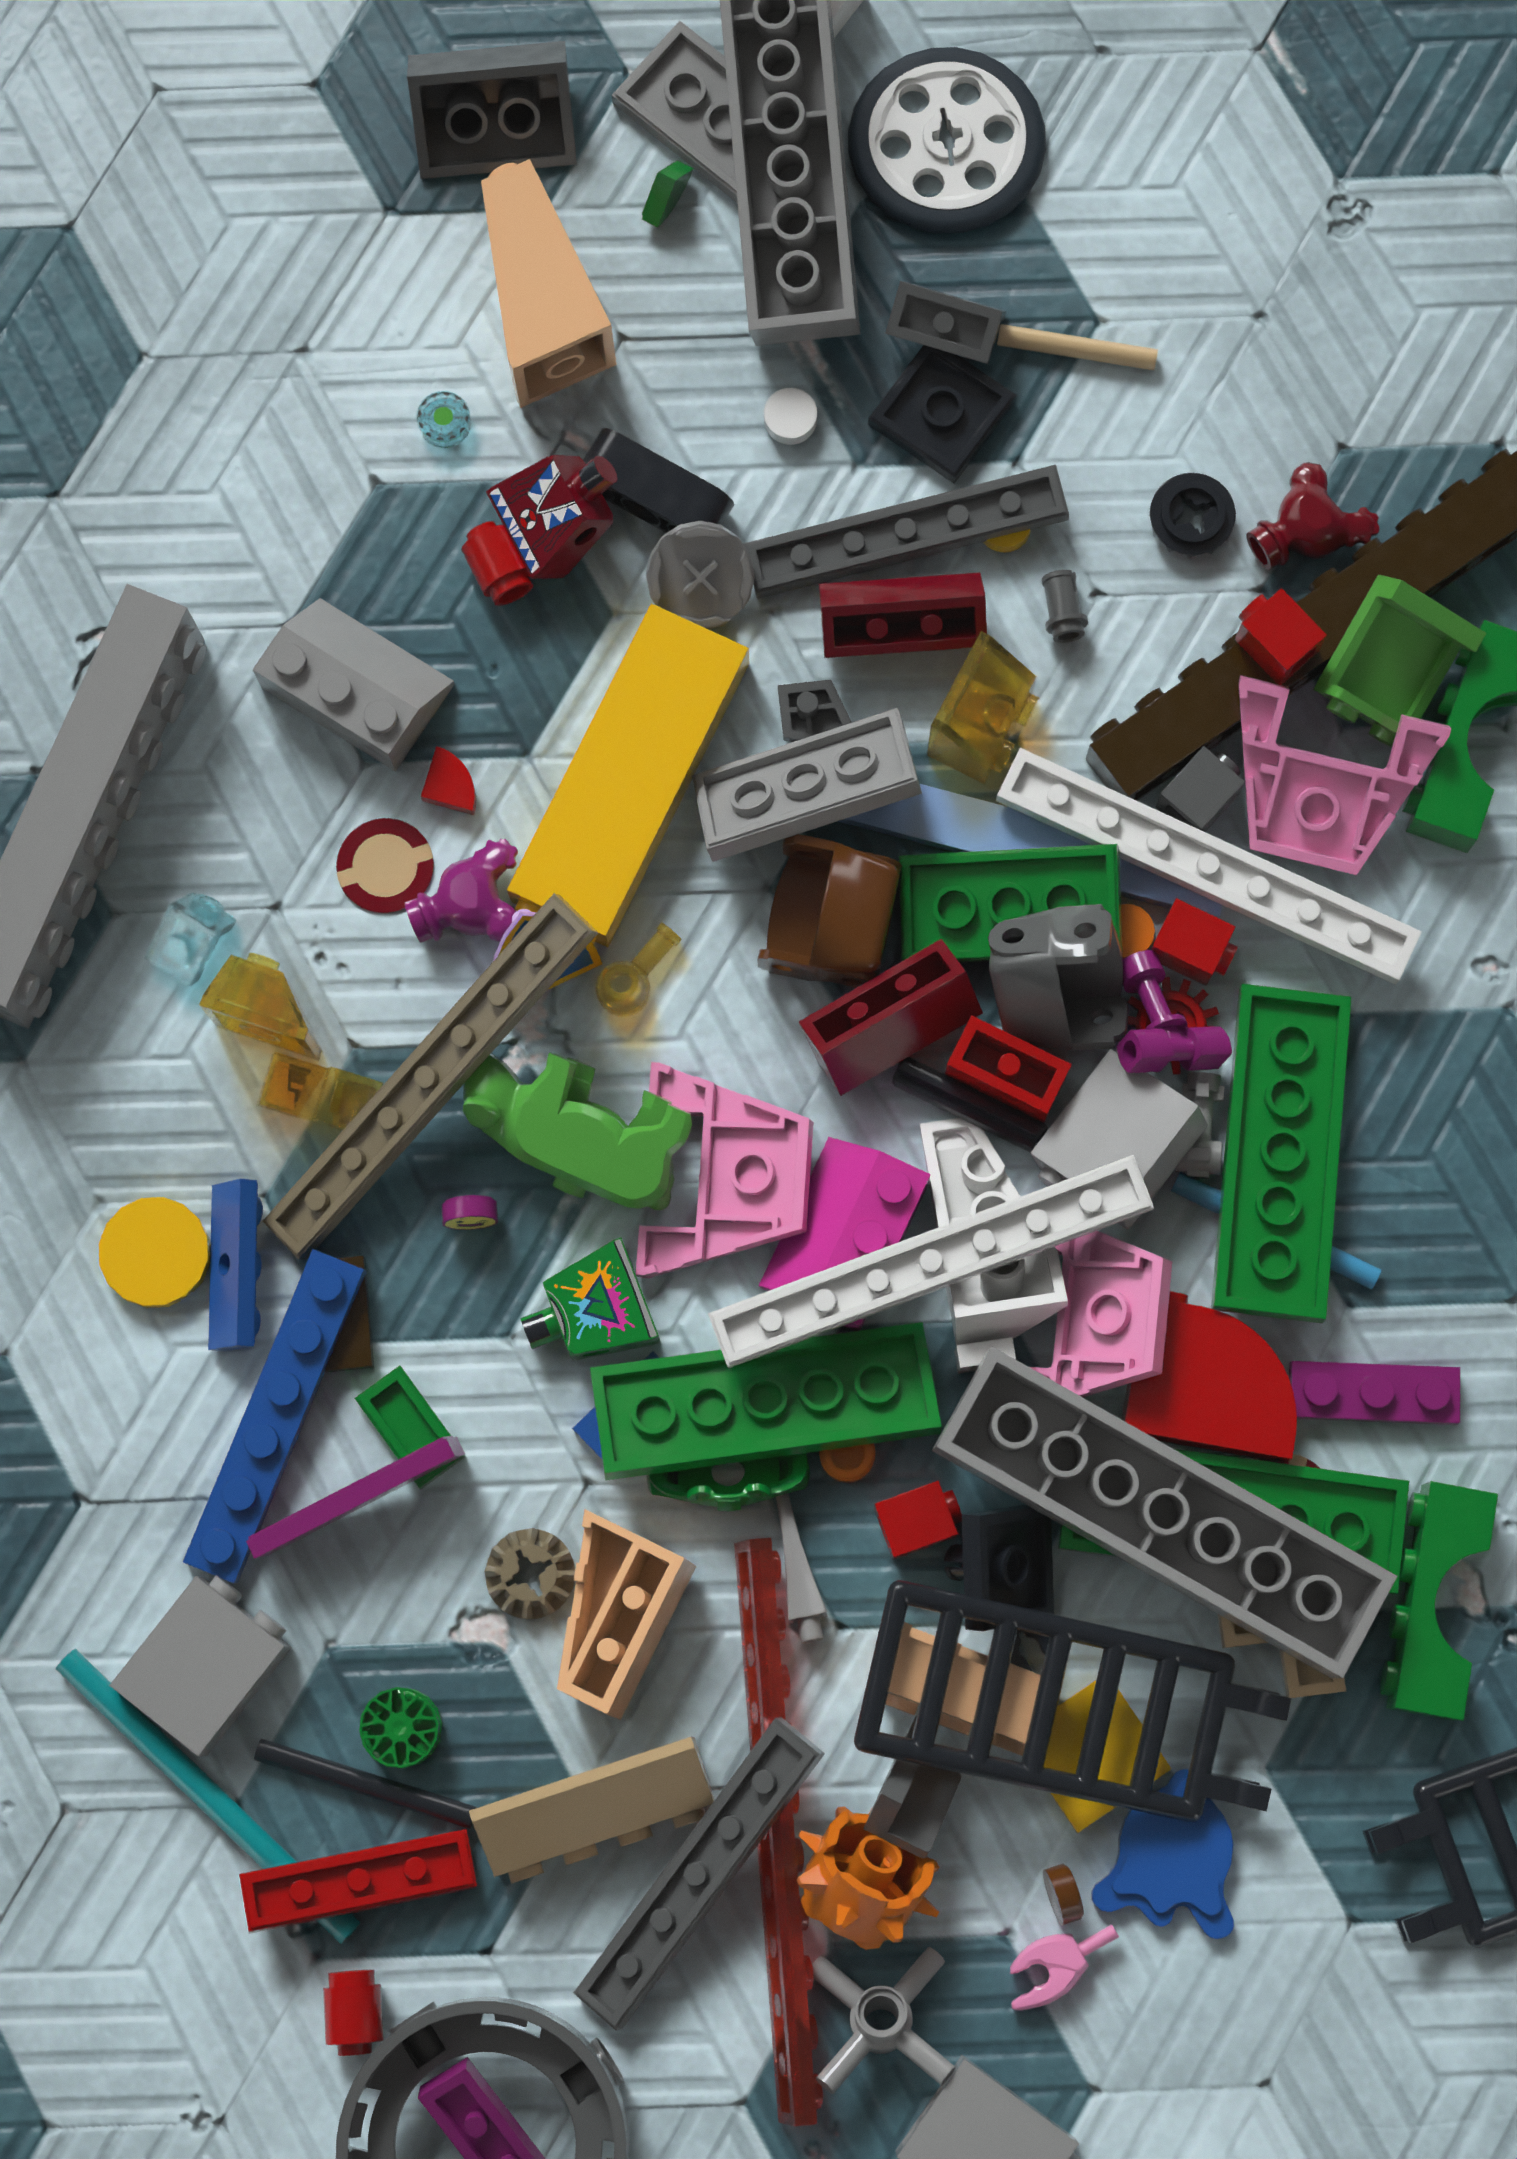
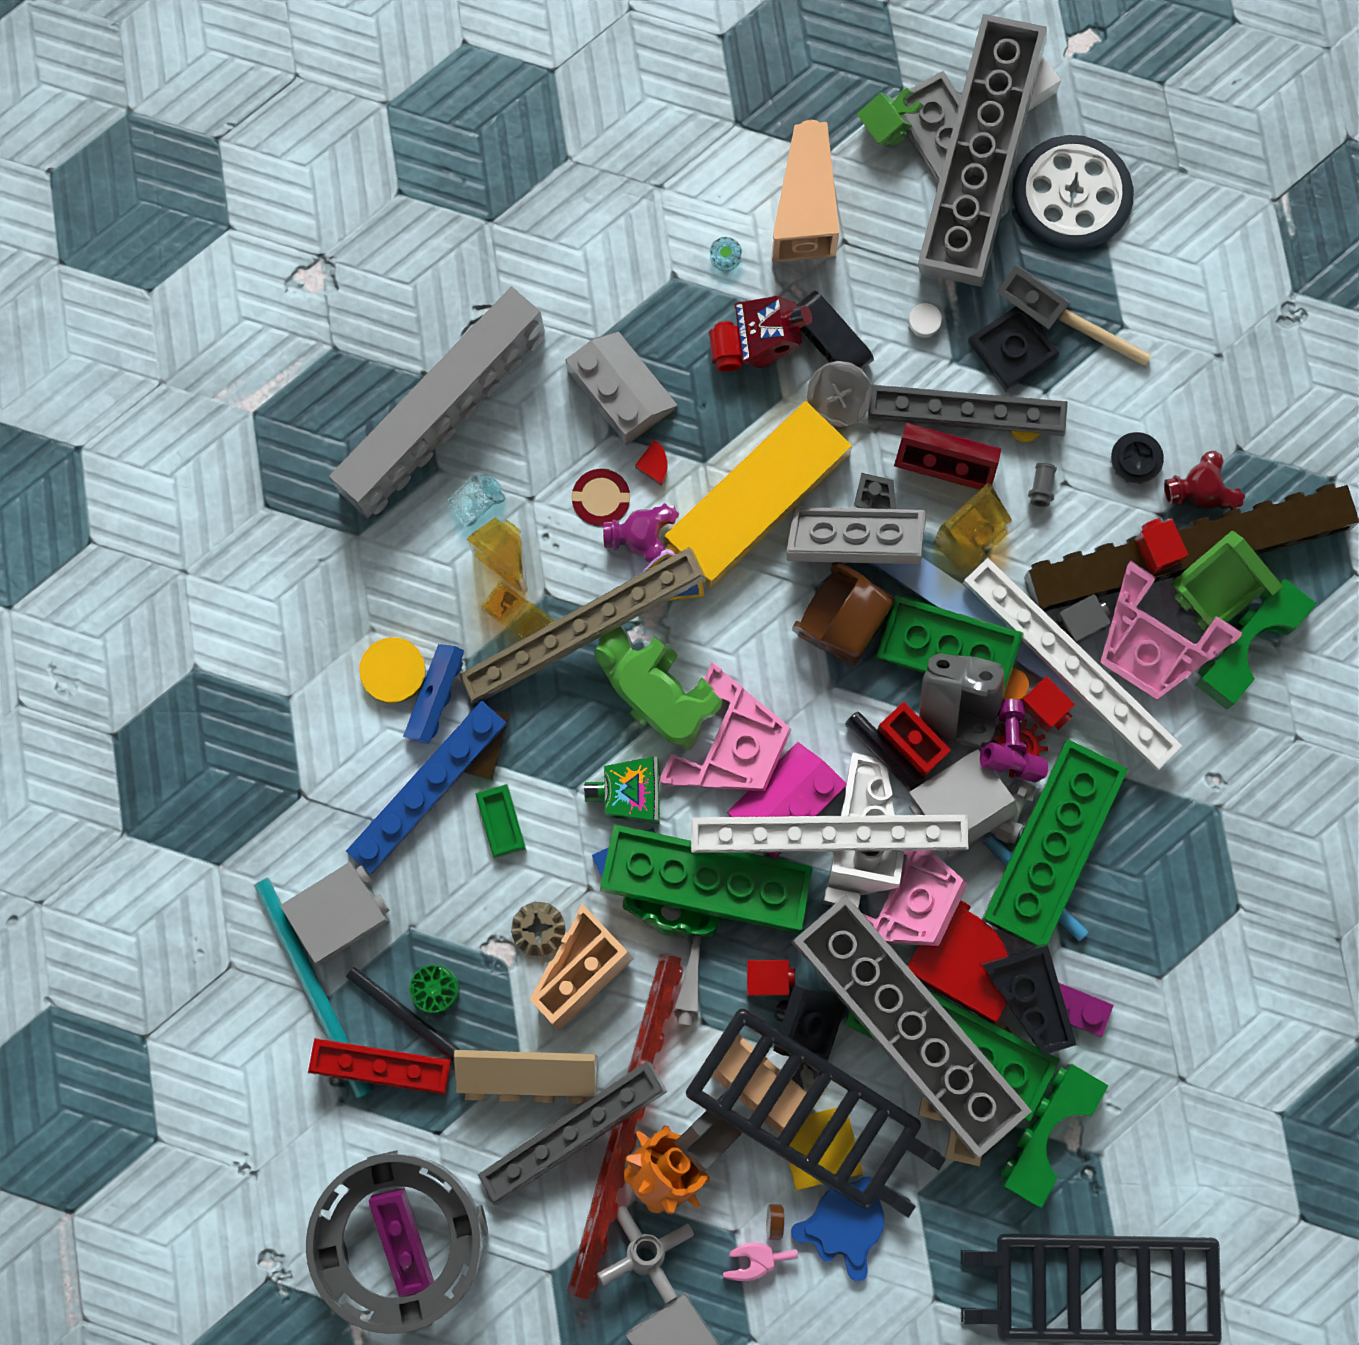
camera: 20 degrees right, 0 degrees up
magenta tile [246,1436,465,1559] -> none
red brick [323,1969,384,2056] -> none
dark grey slope [407,41,577,179] -> none
magenta tile [442,1195,498,1230] -> none
clear yellow bar [595,922,682,1017] -> none
green tile [641,160,694,228] -> none
dark red brick [799,939,983,1096] -> none
orange tile [819,1443,875,1483] -> none
none -> bright green brick [857,88,924,147]
none -> black wing [980,944,1077,1055]

